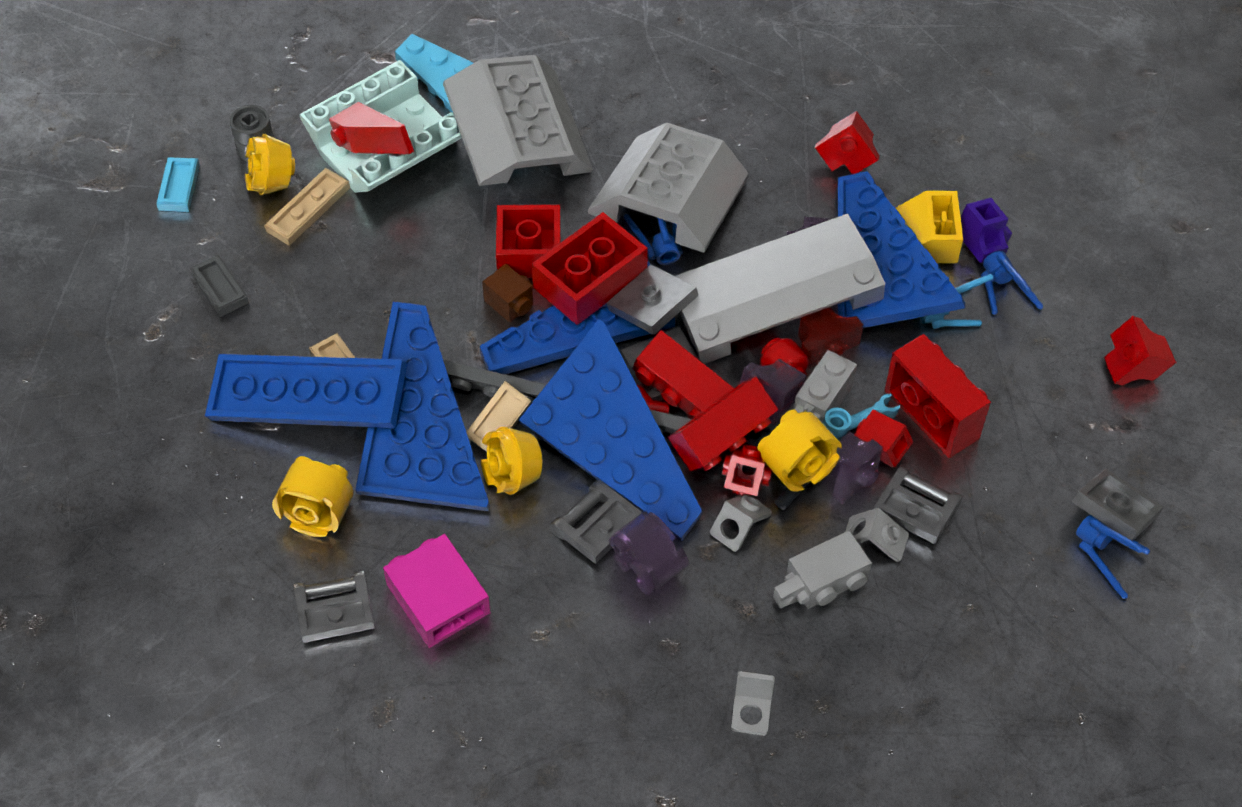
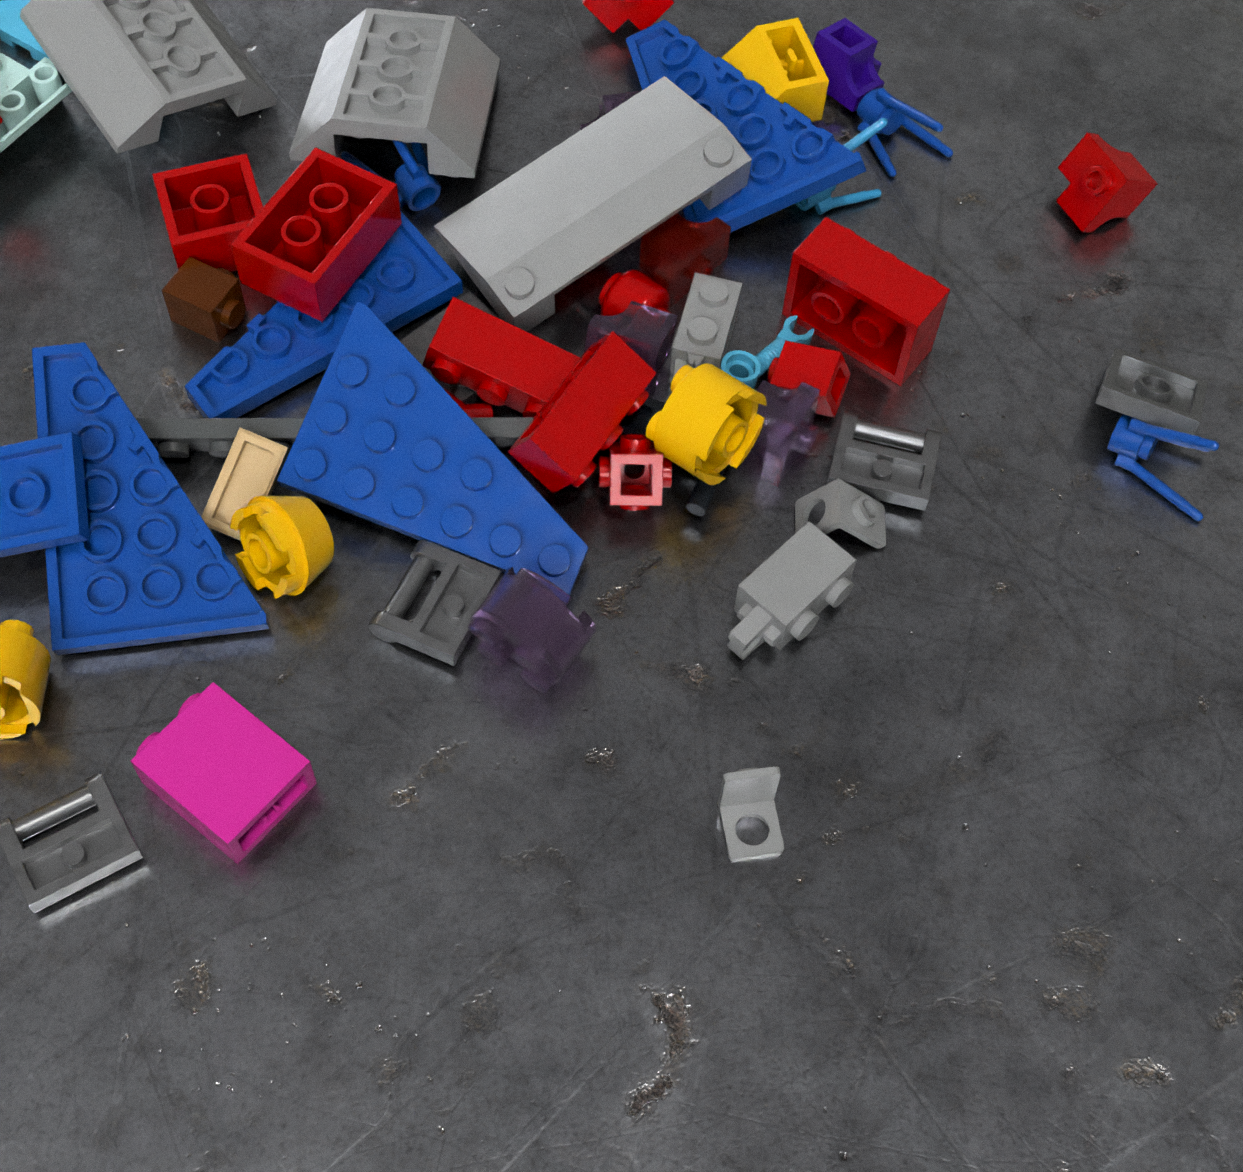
camera: 20 degrees left, 5 degrees up
flat silver plate [607,265,698,335] -> none
light grey bracket [710,495,772,551] -> none

